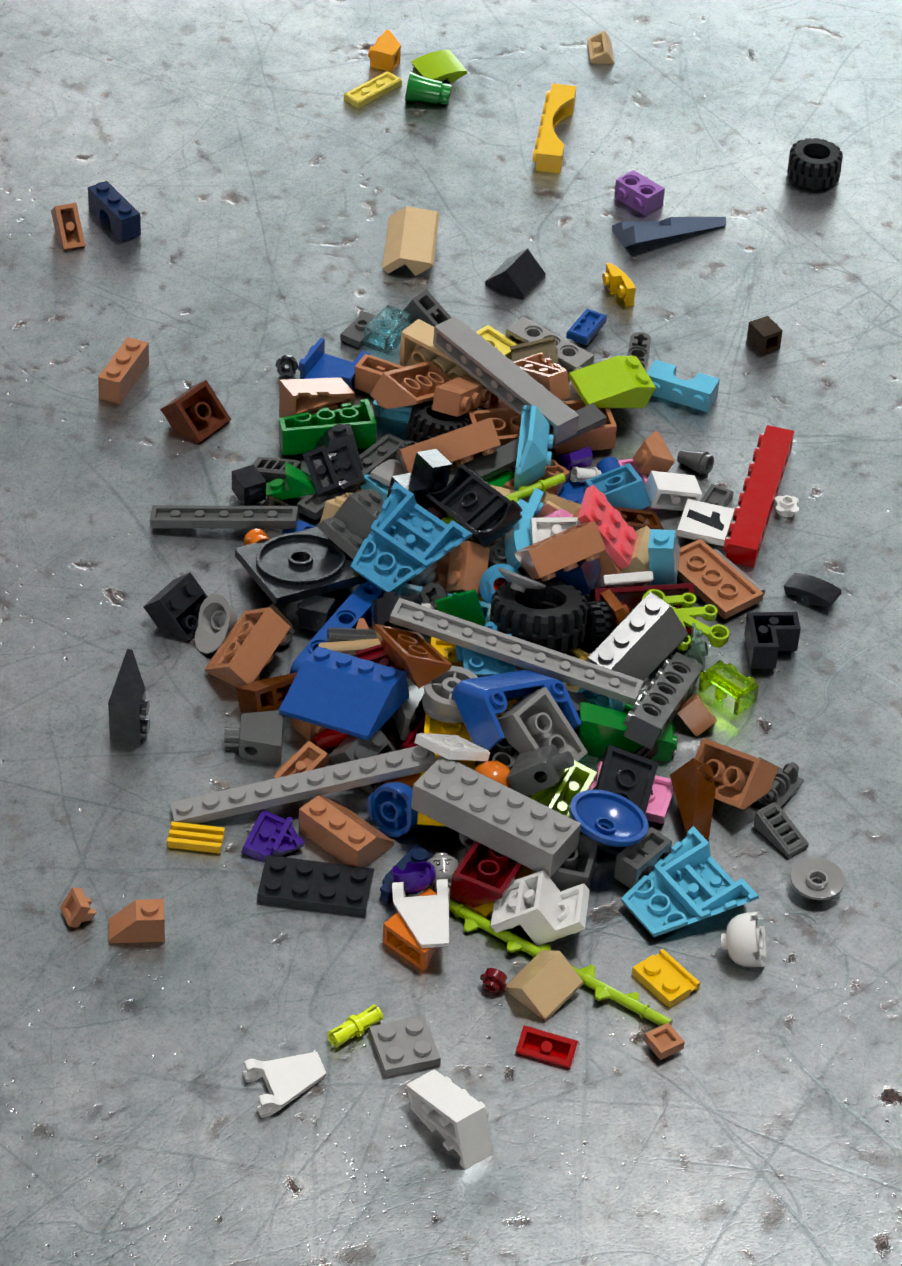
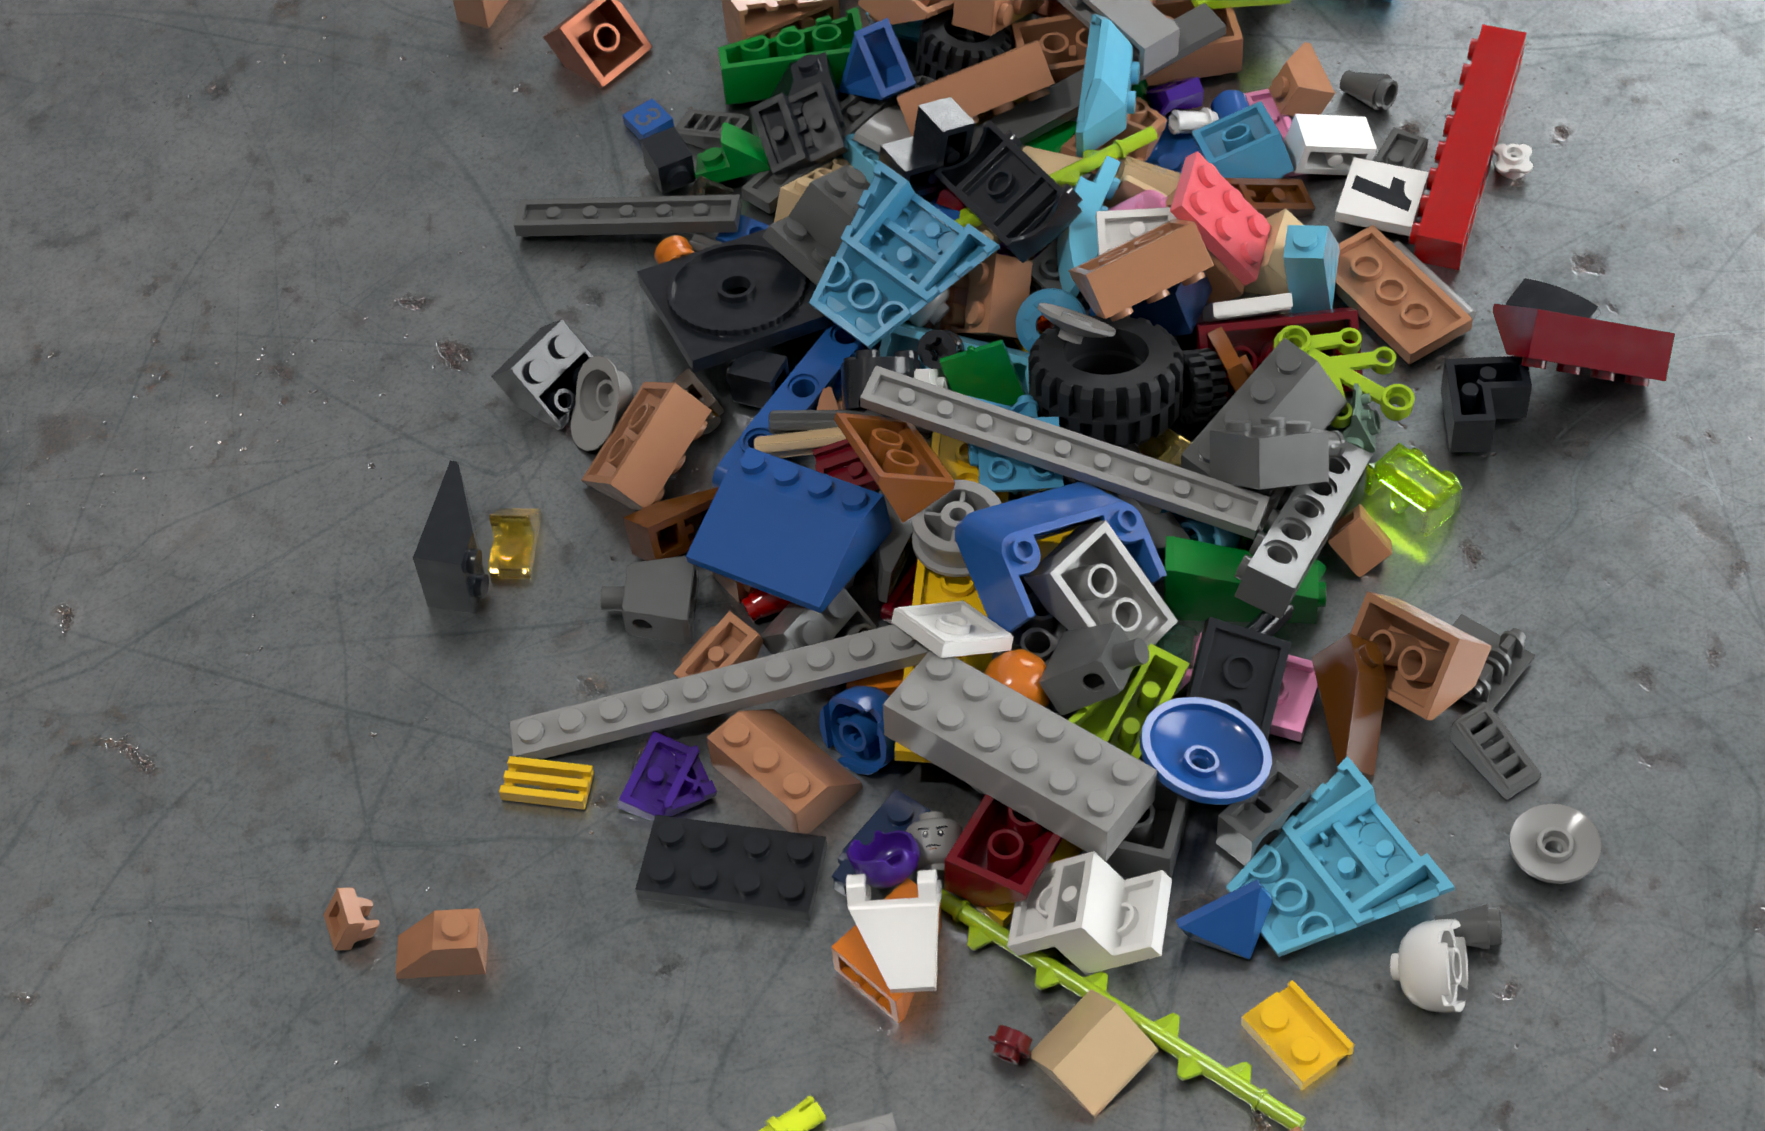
camera: 10 degrees right, 10 degrees up
none -> clear yellow slope [488,508,541,579]
none -> blue tile [622,98,674,141]
none -> blue slope [839,18,917,100]
none -> blue slope [1176,879,1273,960]
none -> dark grey brick [1210,417,1345,490]
none -> dark grey cone [1435,904,1502,950]
none -> dark red slope [1492,304,1675,387]

